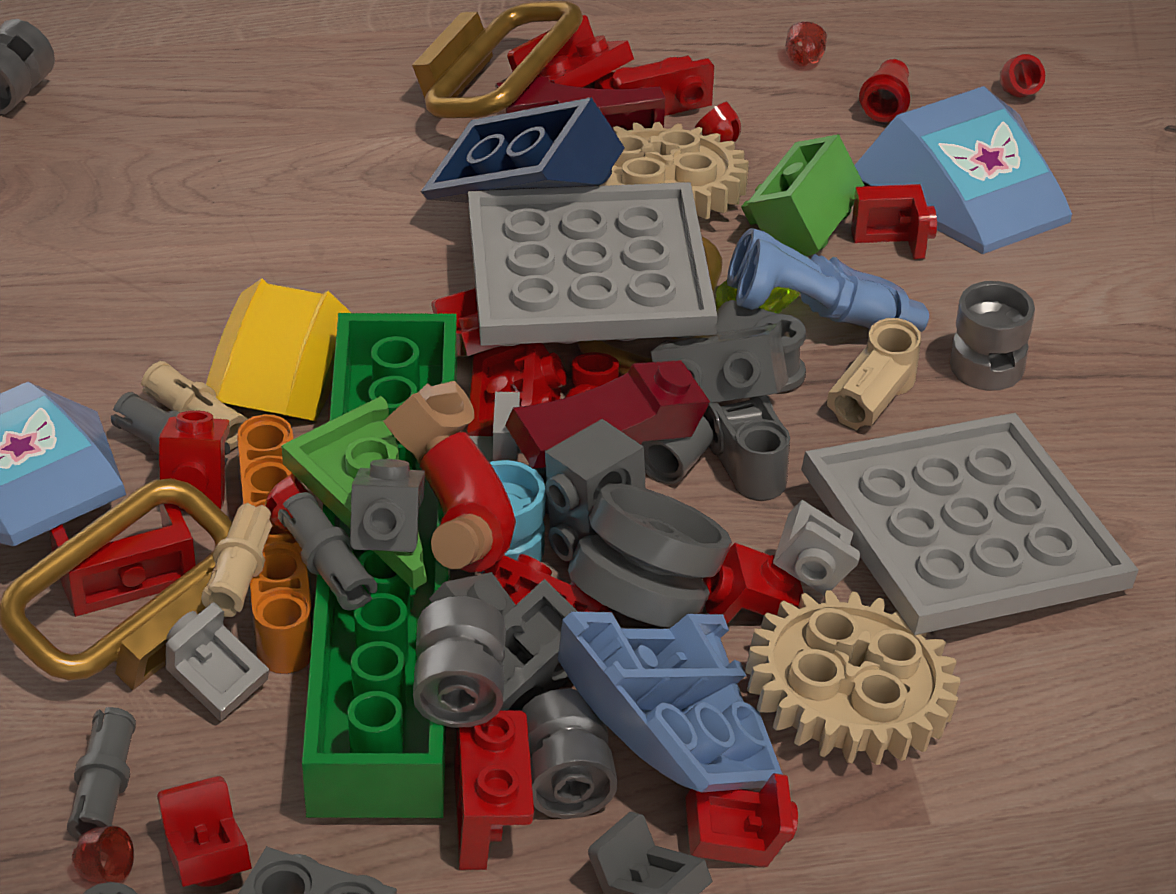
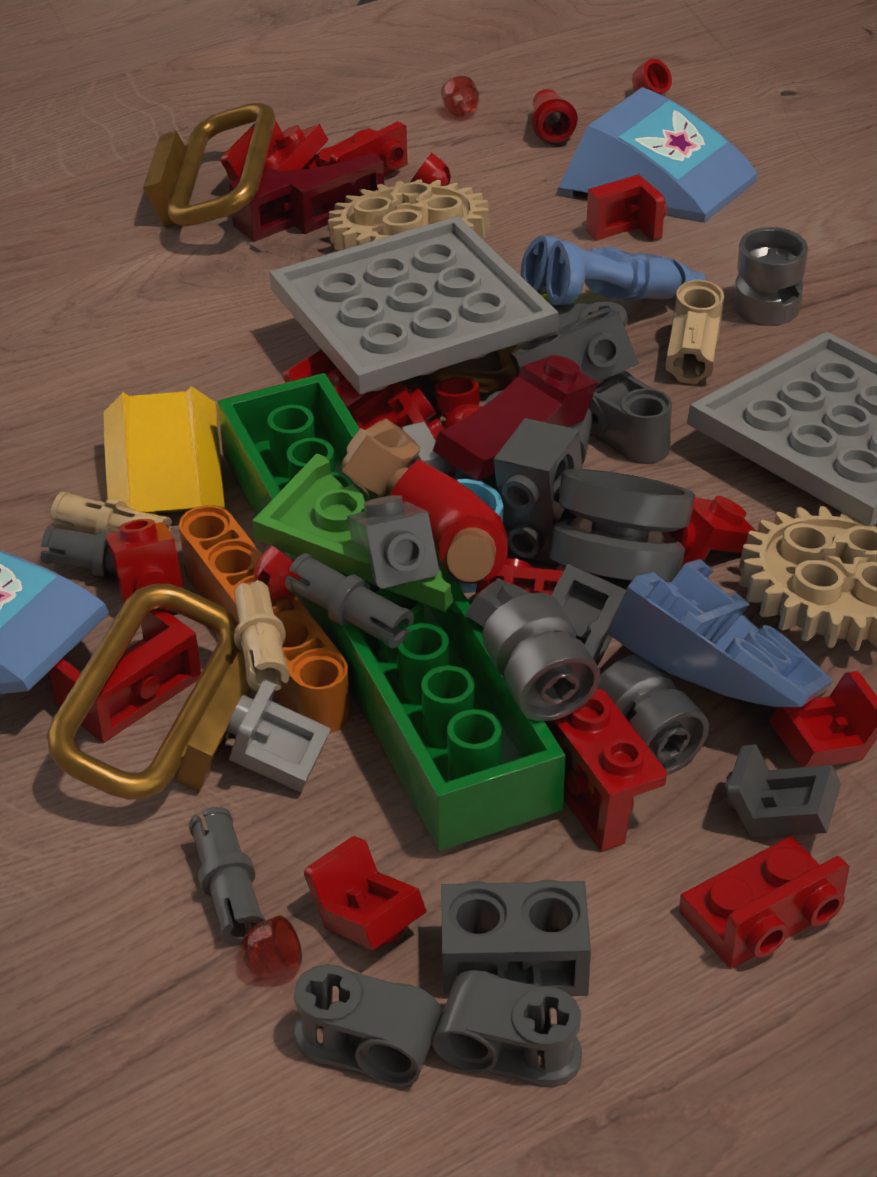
camera: 20 degrees left, 0 degrees up
dark blue slope [421,97,625,203] -> none
bright green brick [741,134,865,256] -> none
light grey bracket [773,500,860,596] -> none

